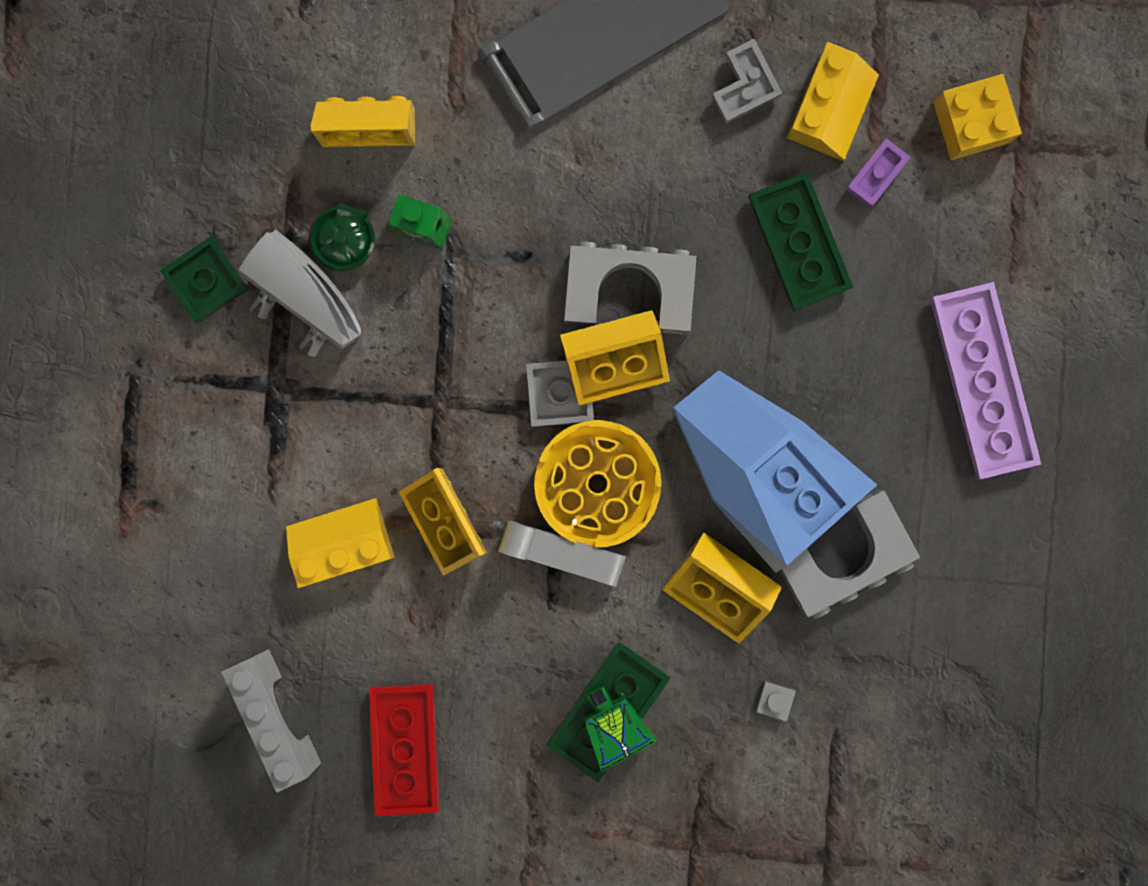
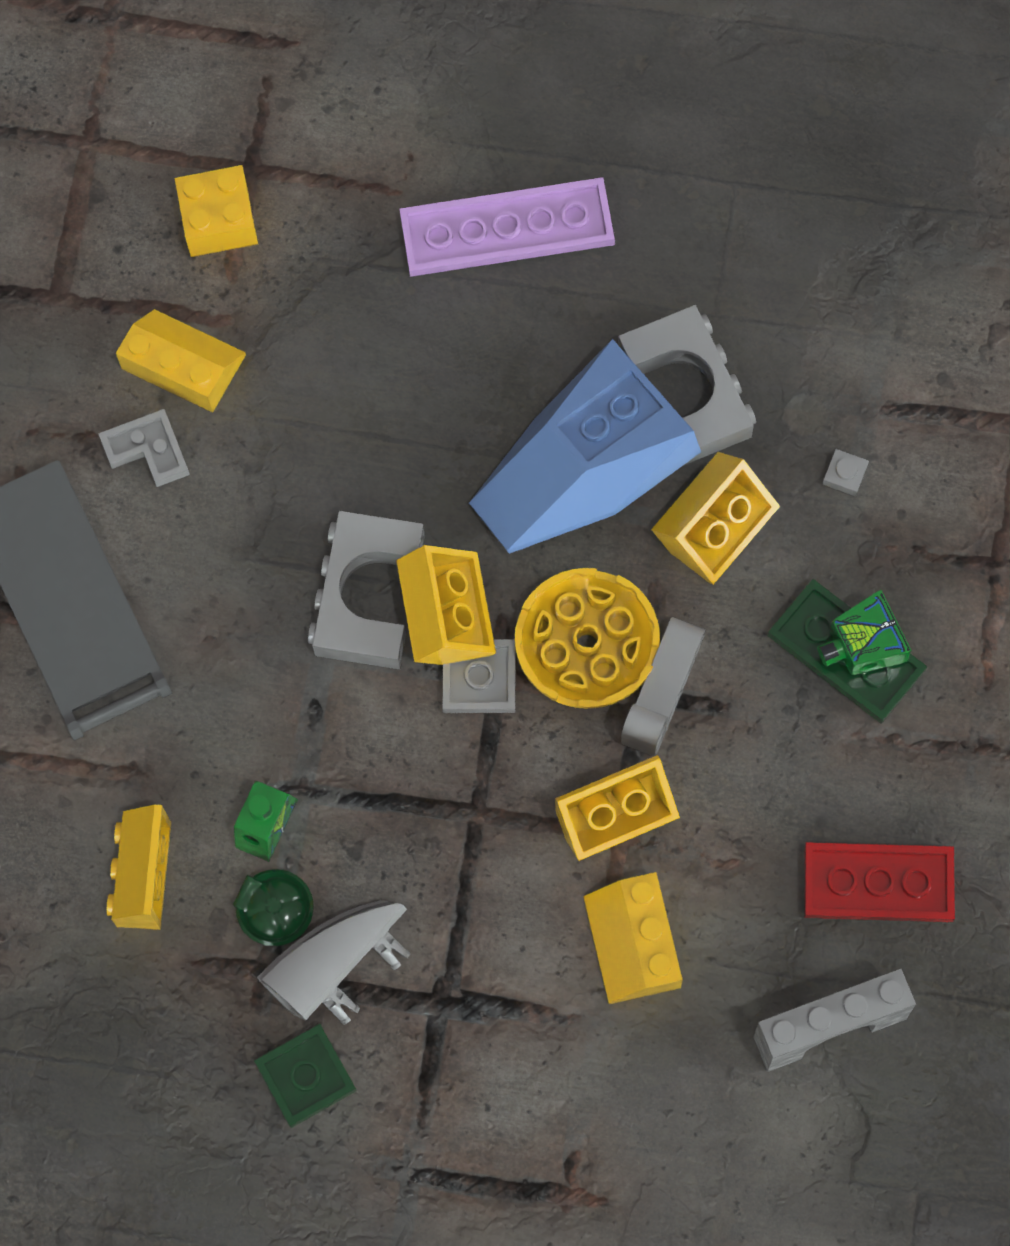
camera: 80 degrees left, 15 degrees down
dark green plate [748,172,854,312] -> none
medium lavender plate [846,138,911,208] -> none

